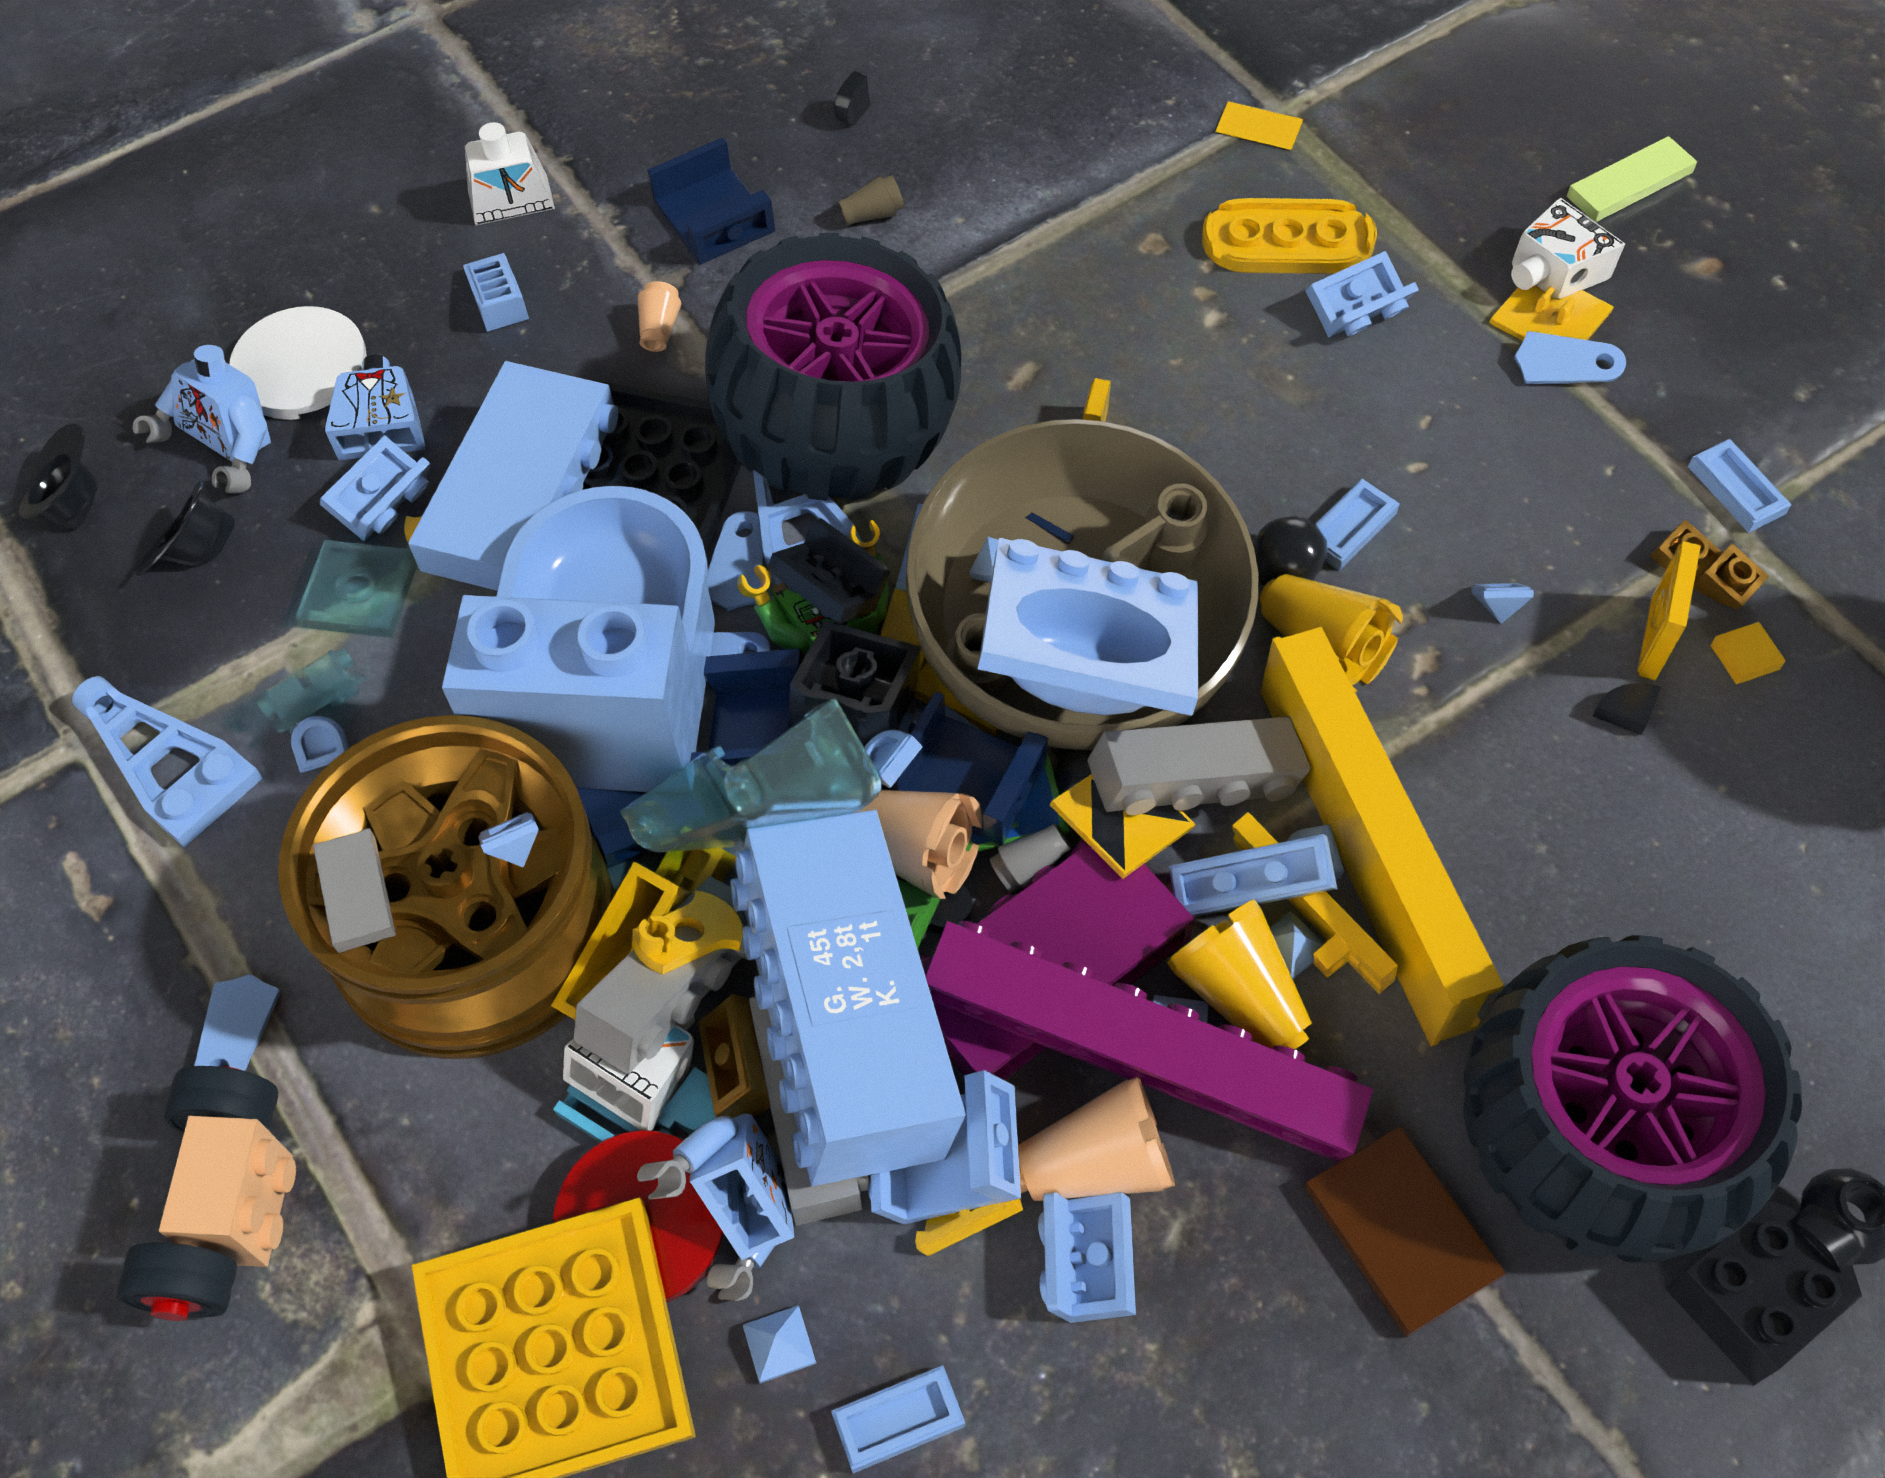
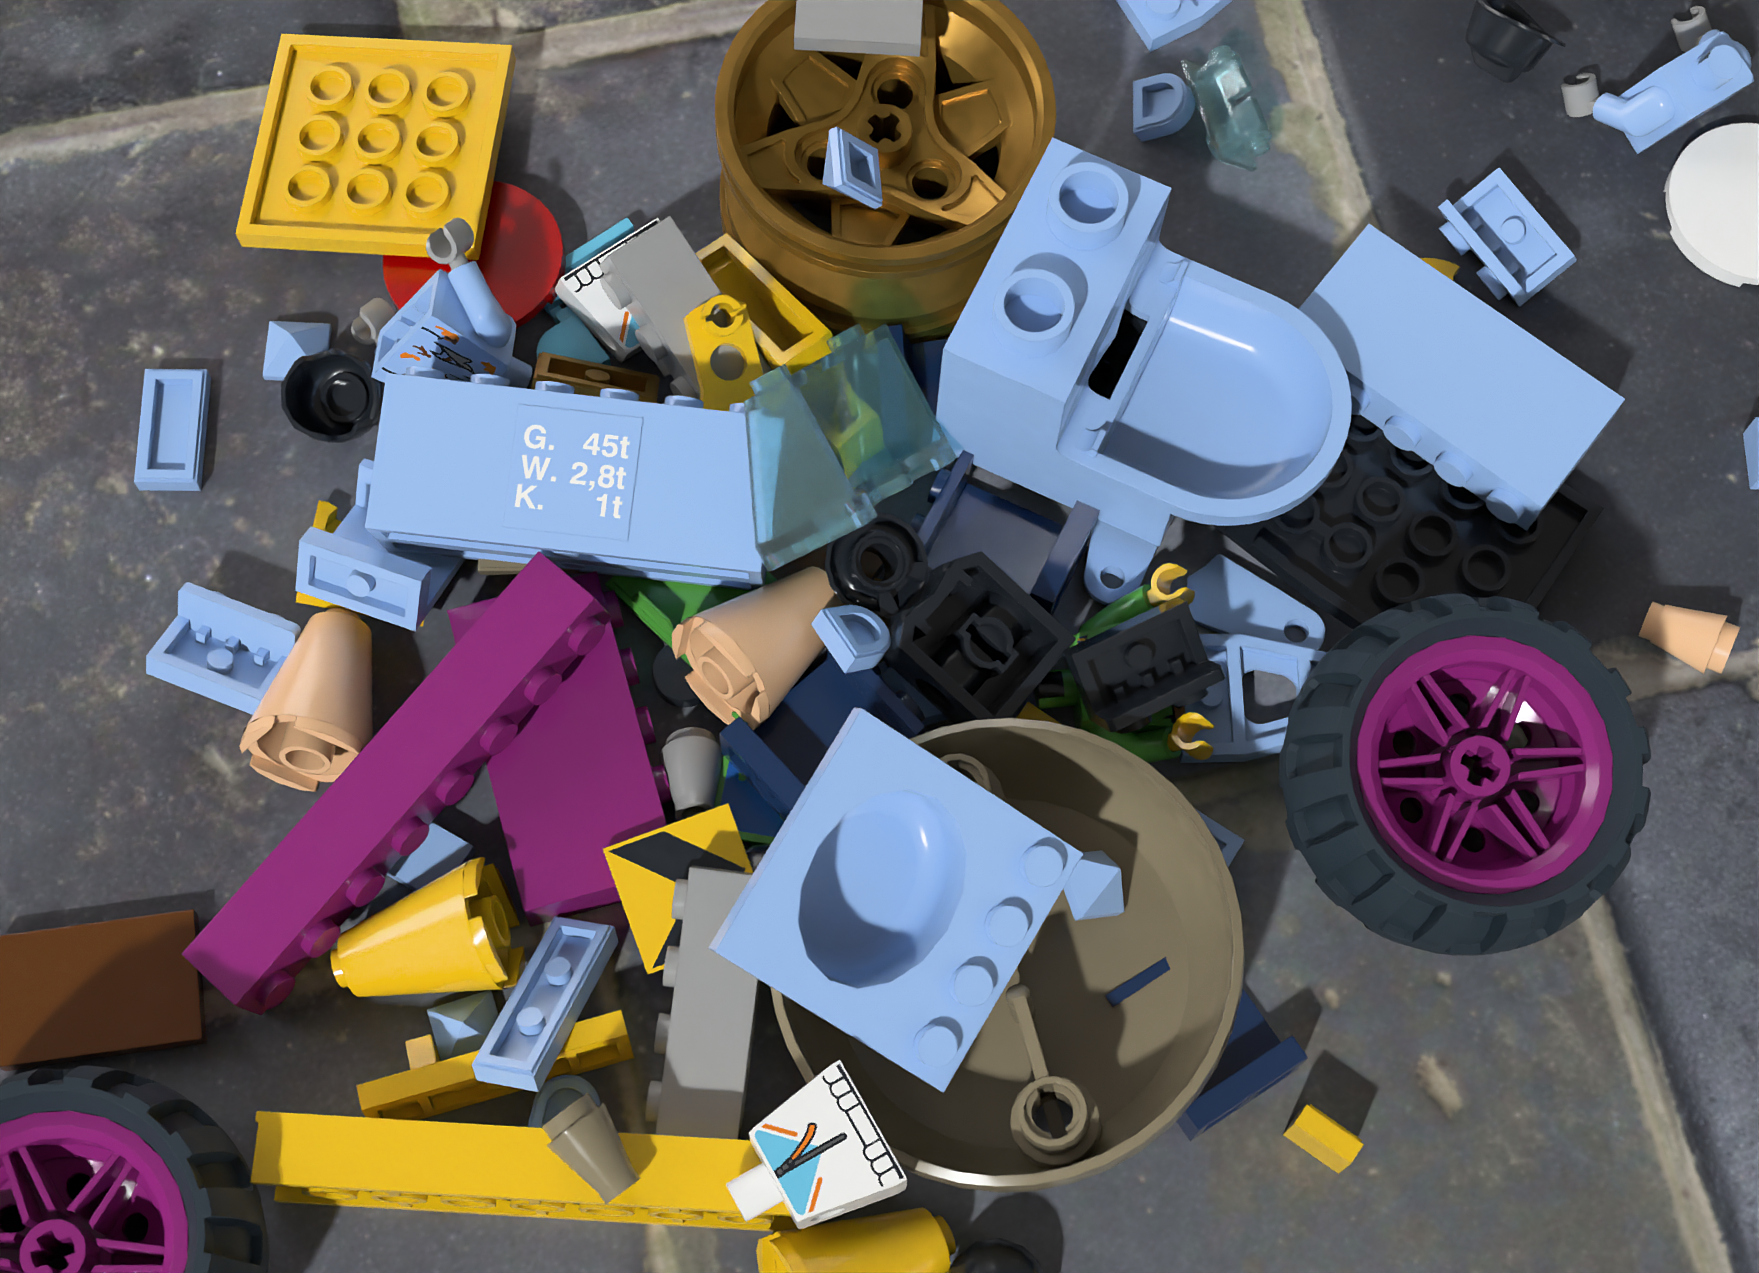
camera: 105 degrees right, 10 degrees up
clear light blue tile [295,540,417,638] -> none
light blue torso [325,355,426,460] -> none
none -> black hair [281,349,383,443]
none -> dark tan cone [542,1093,640,1204]
none -> white torso [726,1060,907,1229]

